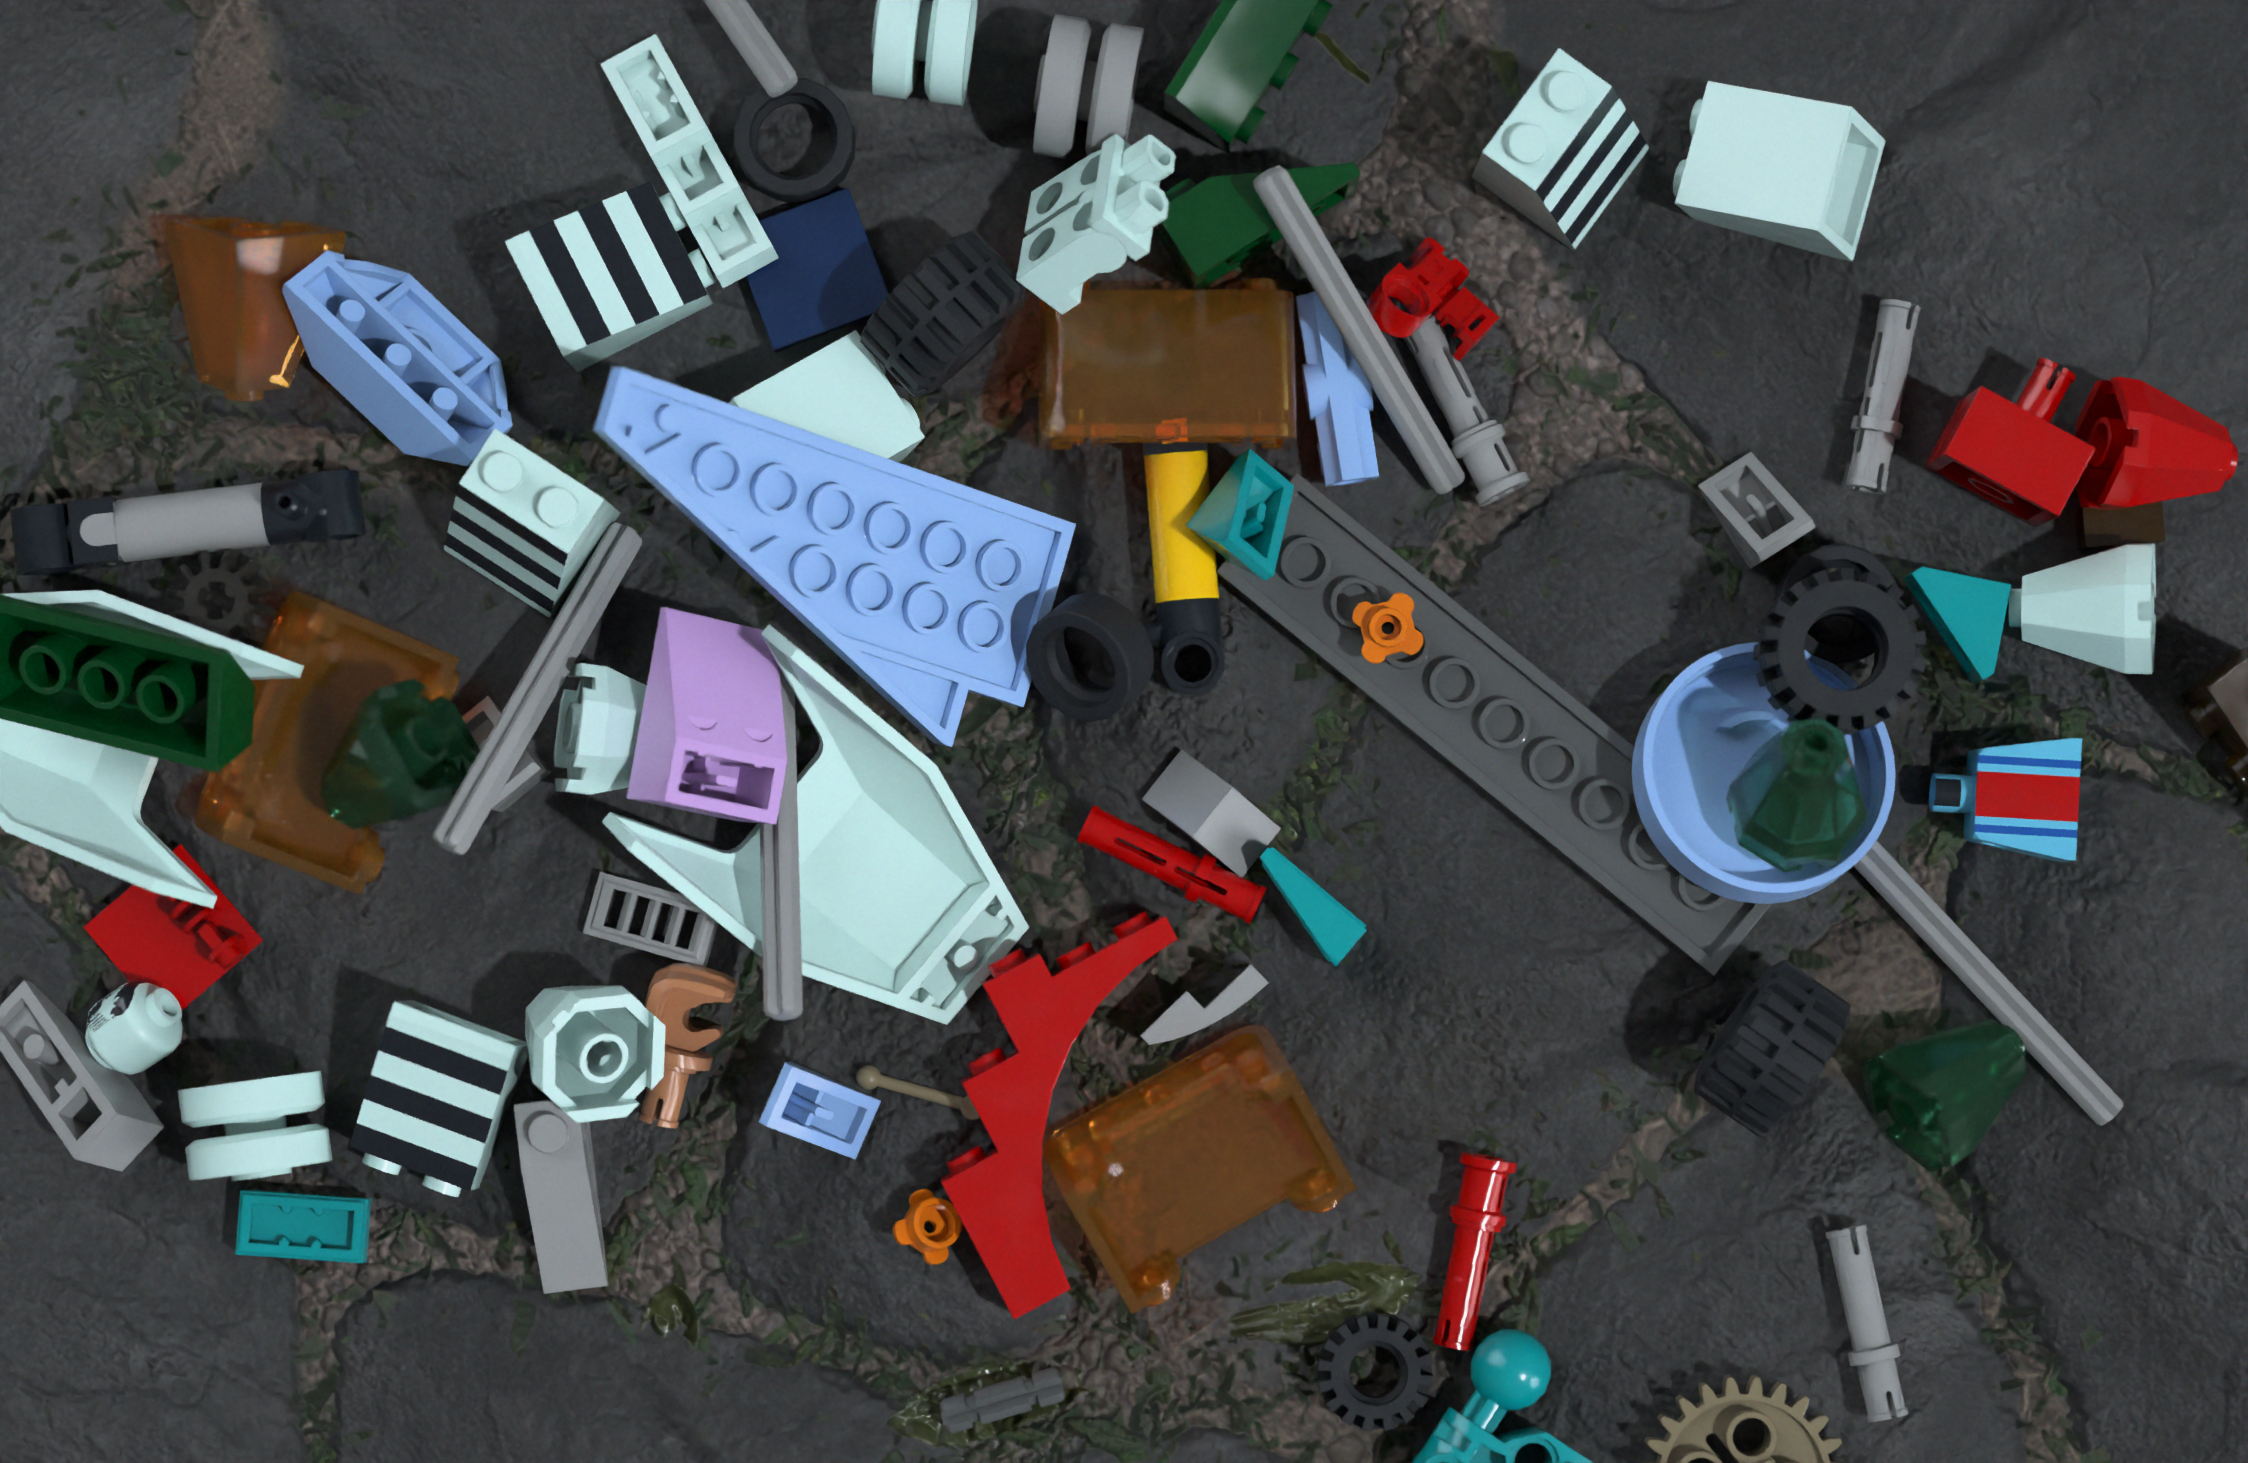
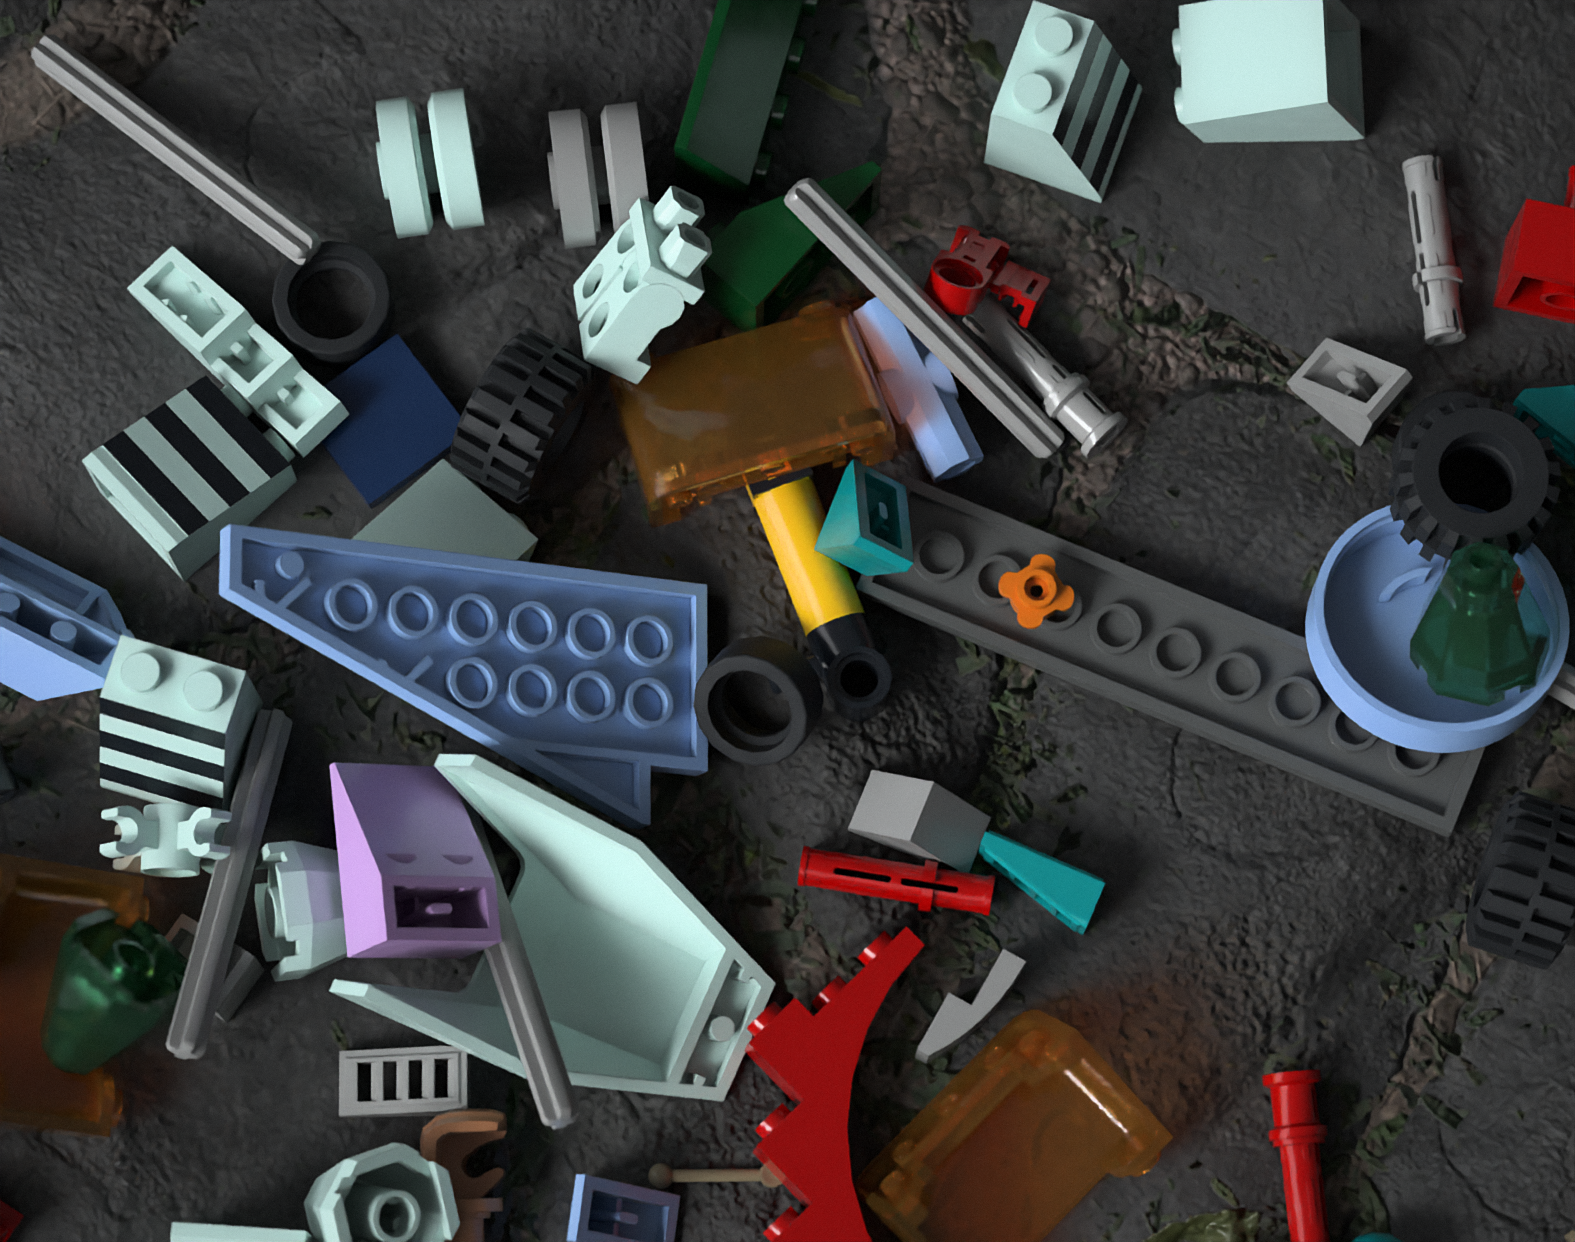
camera: 20 degrees left, 10 degrees down
none -> light aqua pin [100,803,232,877]

